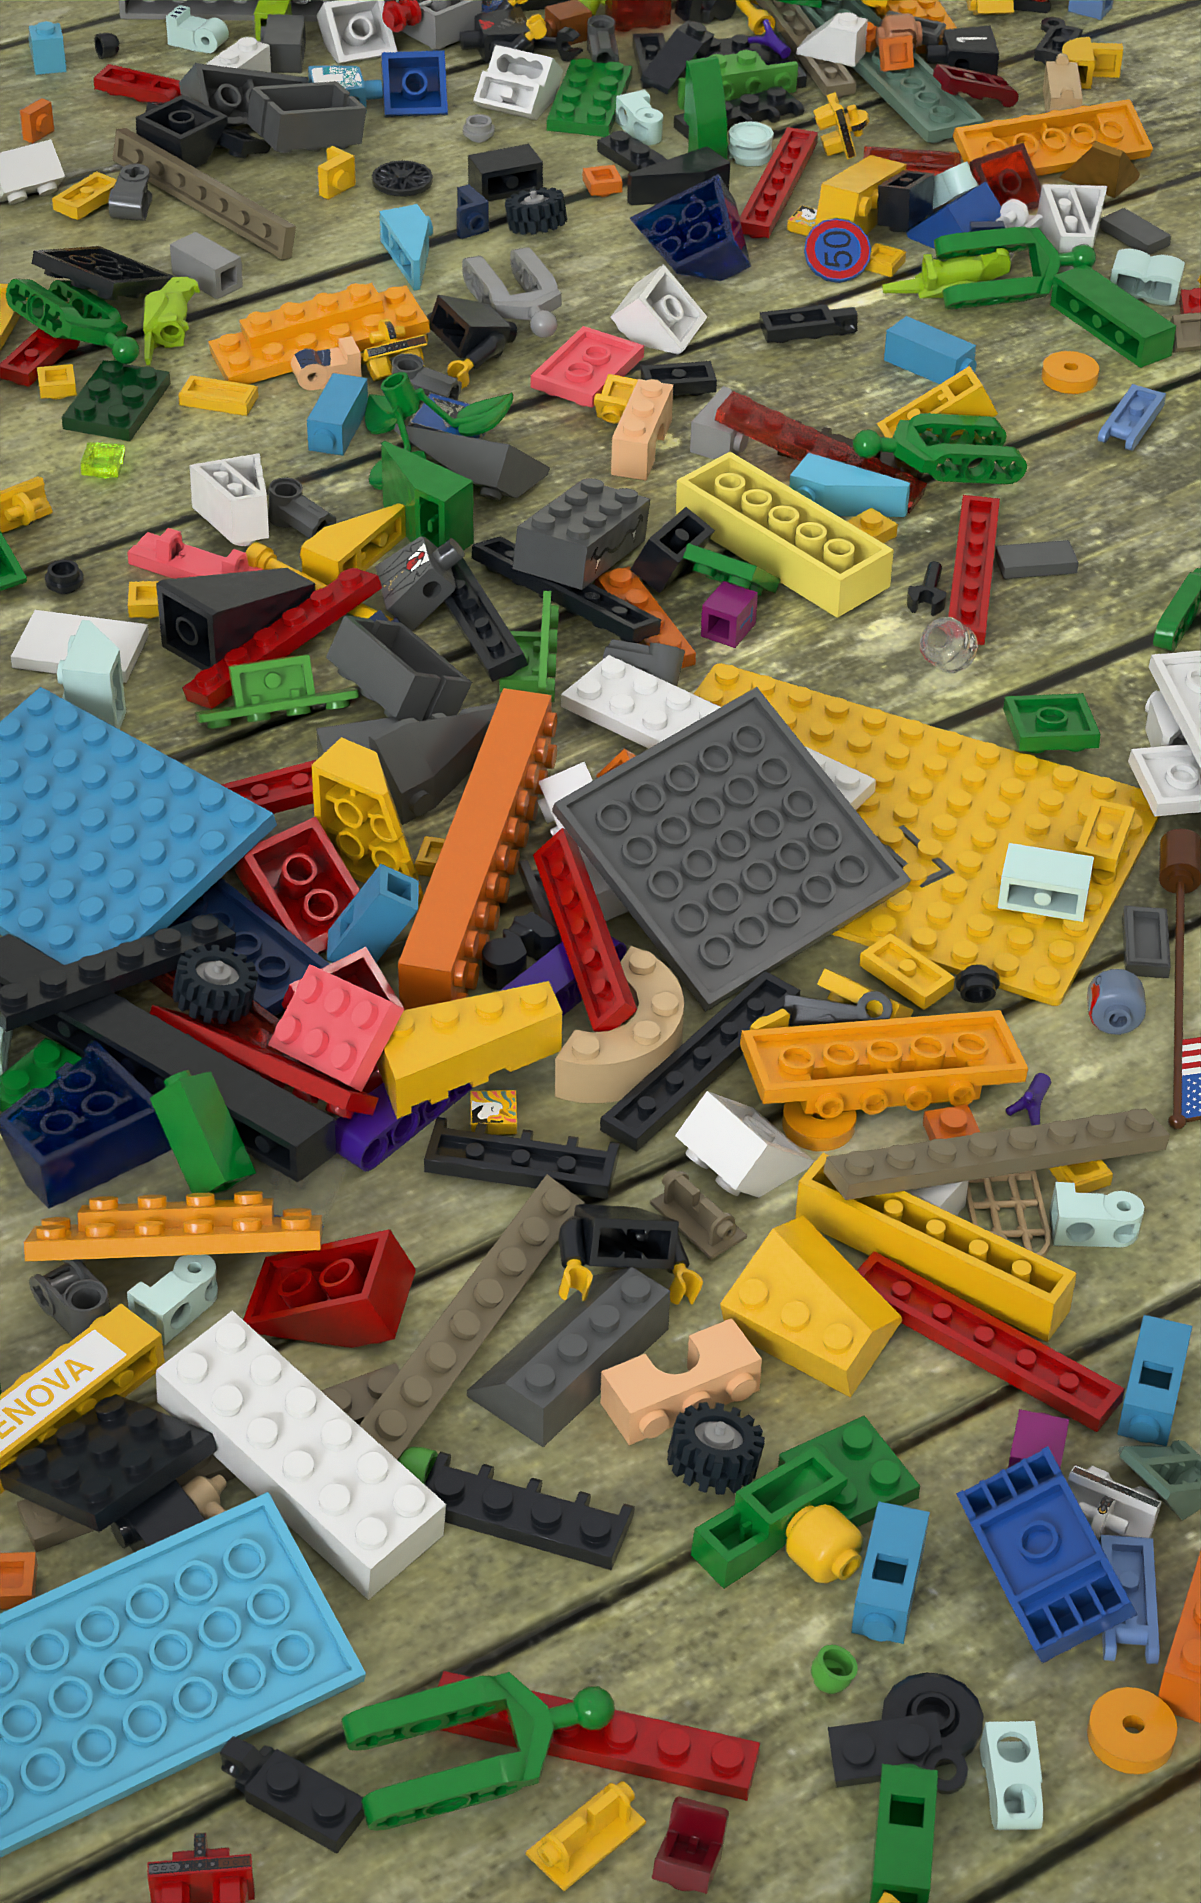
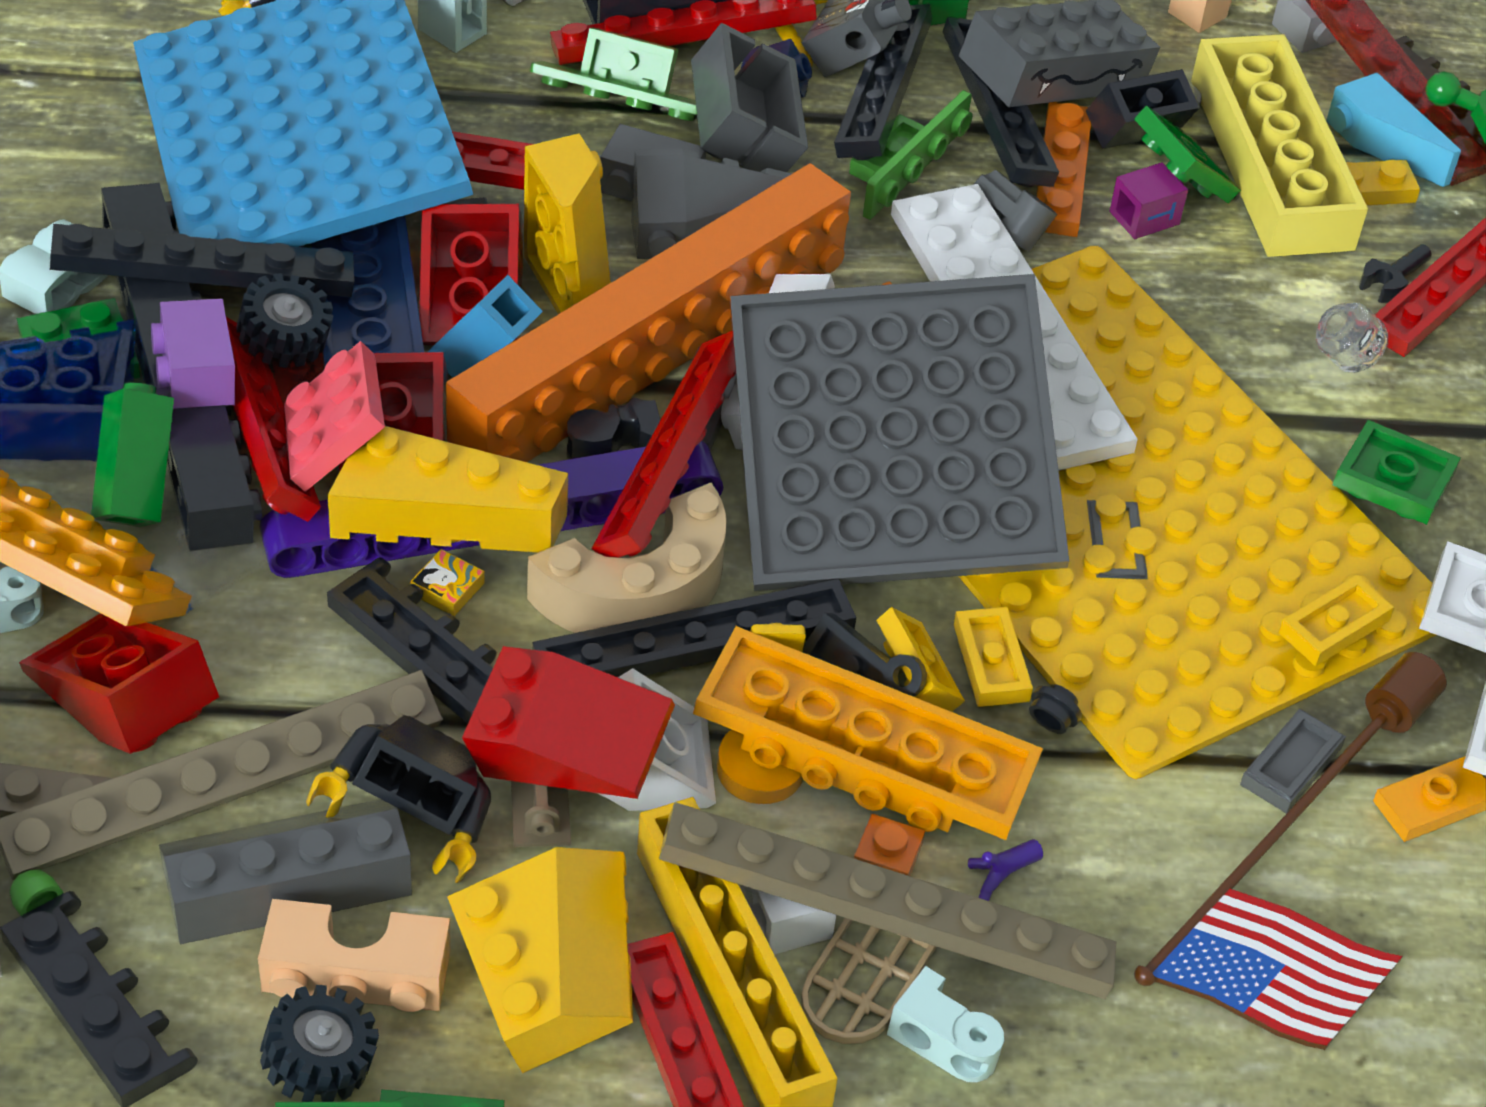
camera: 30 degrees right, 5 degrees up
light aqua brick [997,843,1094,922] -> none
yellow tile [1048,1160,1113,1193] -> none
sand blue head [1087,969,1146,1035] -> none
none -> medium lavender brick [151,299,235,409]
none -> red slope [462,646,675,799]

